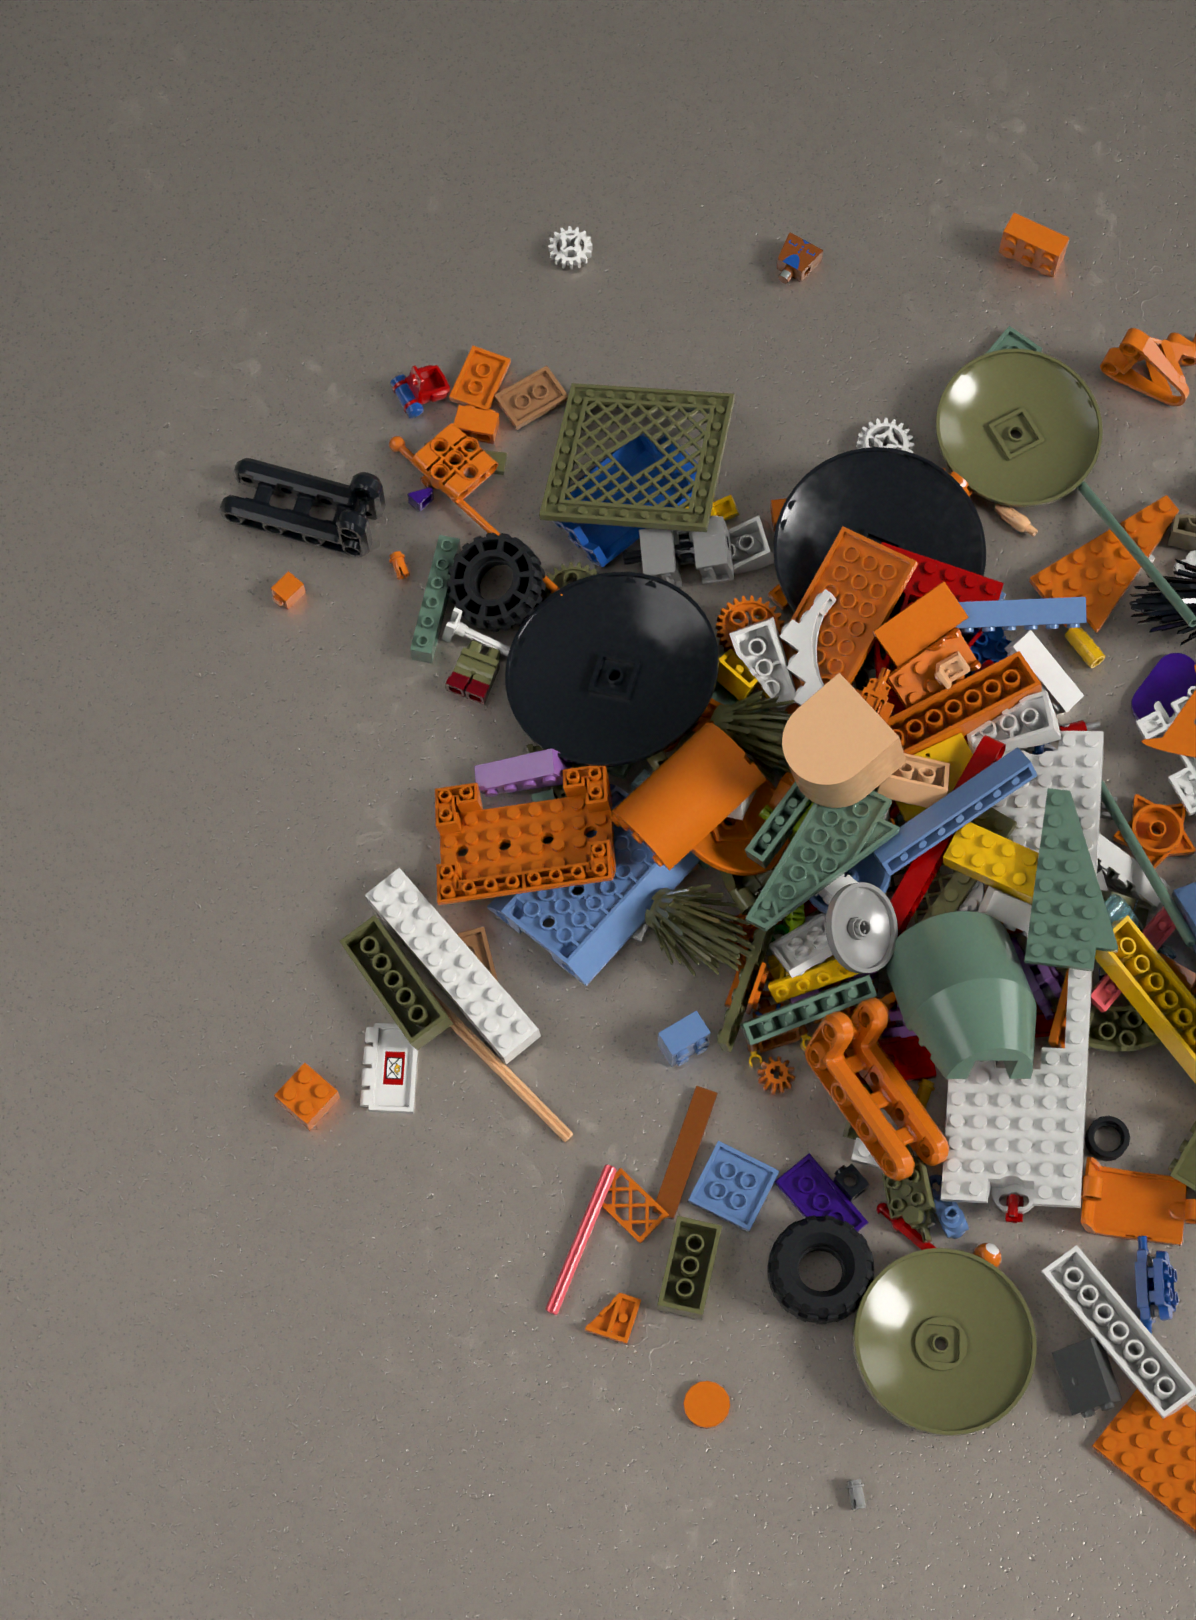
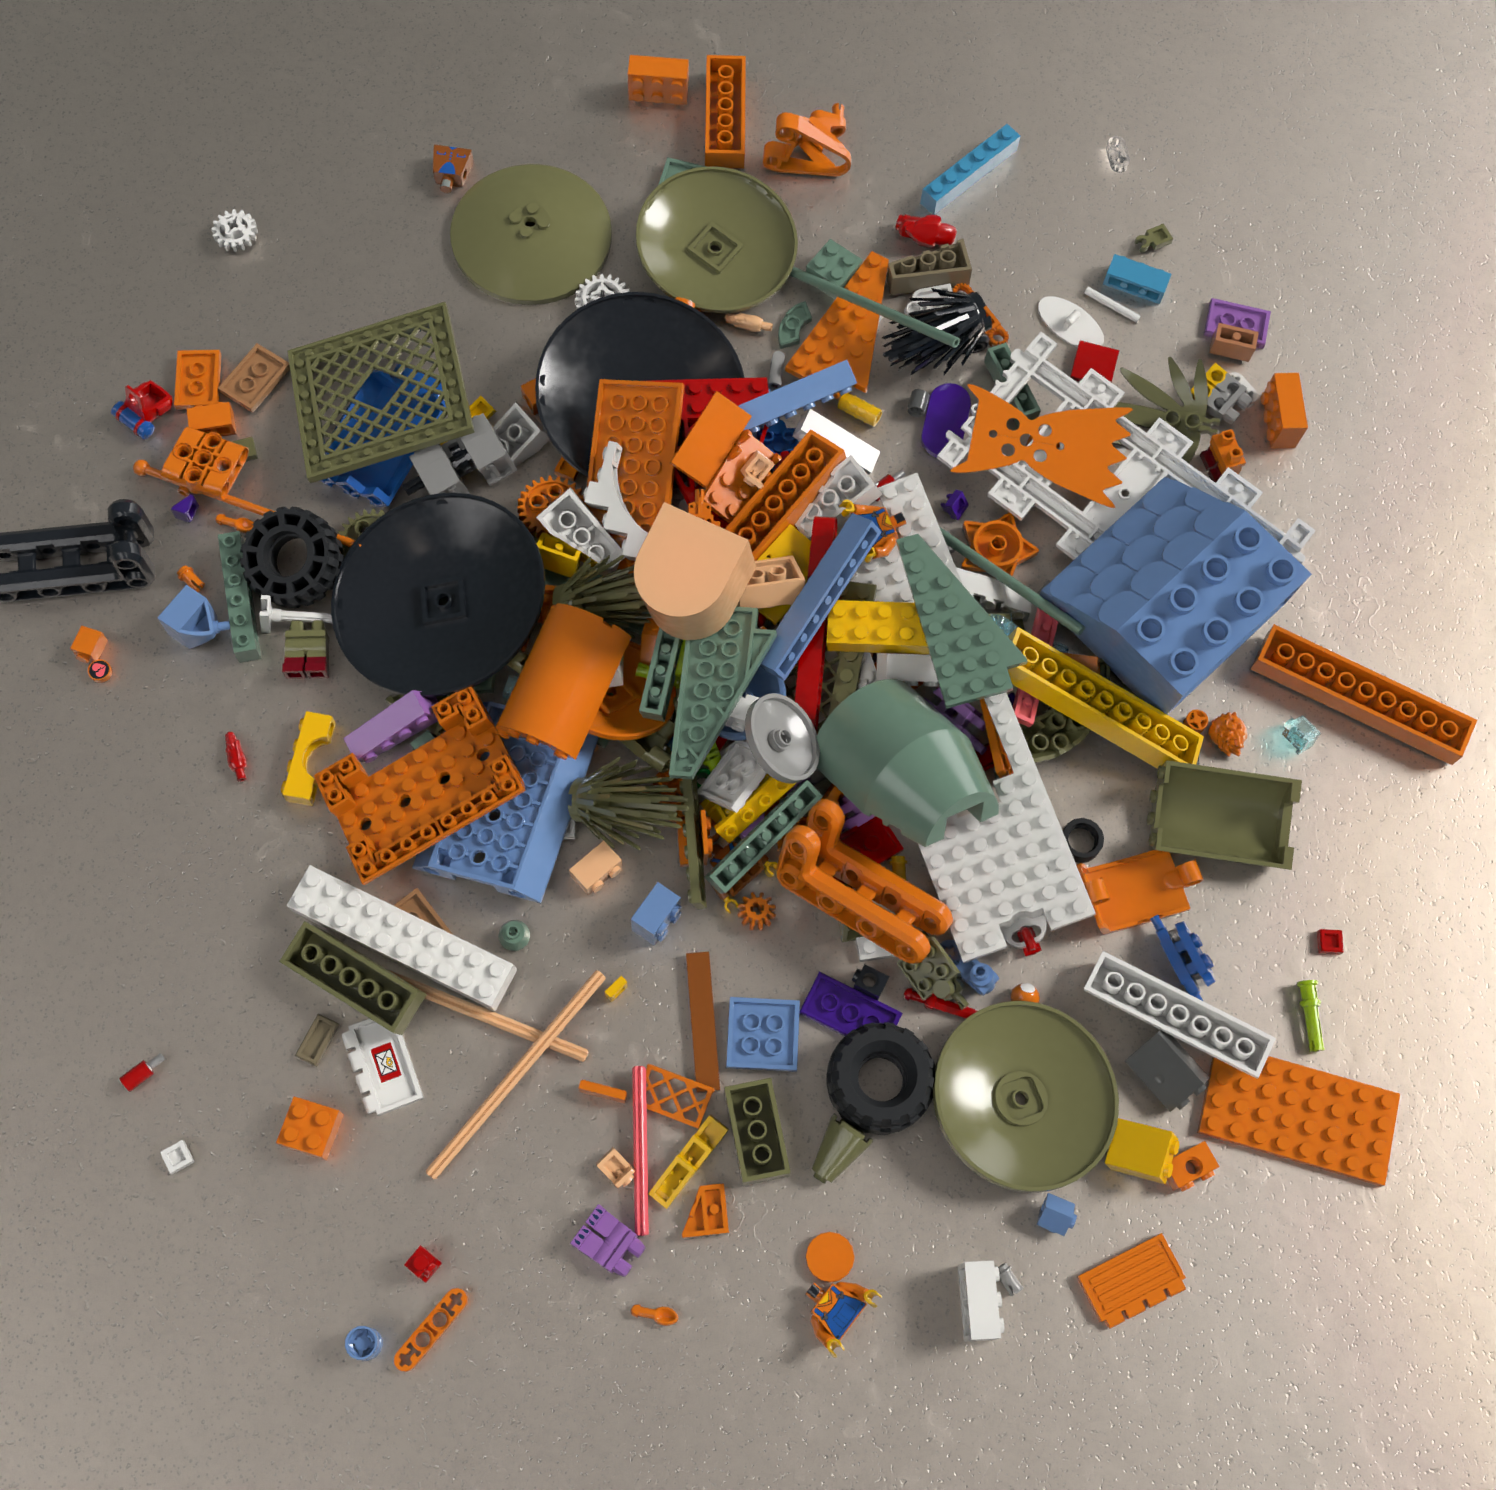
camera: 30 degrees left, 0 degrees up
none -> tile [88,660,112,683]
none -> red piece [119,1053,166,1092]
none -> medium blue piece [157,585,230,649]
none -> white plate [160,1140,194,1175]
none -> orange piece [216,514,254,533]
none -> red piece [225,732,247,782]
none -> yellow arch [281,711,336,806]
none -> dark tan tile [295,1014,340,1067]
none -> medium blue wheel [345,1326,383,1361]
none -> orange beam [394,1288,468,1372]
none -> red brick [404,1245,442,1283]
none -> light nougat axle [426,970,606,1179]
none -> olive dish [450,164,612,305]
none -> sand green cone [498,920,530,951]
none -> light nougat brick [569,840,622,895]
none -> medium lavender hips [570,1204,646,1277]
none -> orange tile [578,1080,627,1104]
none -> light nougat bracket [596,1147,635,1189]
none -> yellow tile [604,976,628,1002]
none -> orange piece [631,1304,678,1326]
none -> yellow slope [648,1114,729,1209]
none -> orange brick [705,55,746,169]
none -> light grey bar [768,351,785,390]
none -> sand green tile [778,301,812,349]
none -> torso [805,1282,882,1358]
none -> sand green brick [806,239,863,299]
none -> olive cone [812,1114,873,1184]
none -> torso [839,499,907,563]
none -> dark grey beam [907,389,930,417]
none -> dark purple tile [940,489,969,520]
none -> white brick [958,1260,1004,1342]
none -> medium blue brick [1037,1193,1077,1236]
none -> orange hinge [1077,1233,1186,1329]
none -> yellow brick [1105,1118,1179,1184]
none -> orange brick [1167,1141,1220,1192]

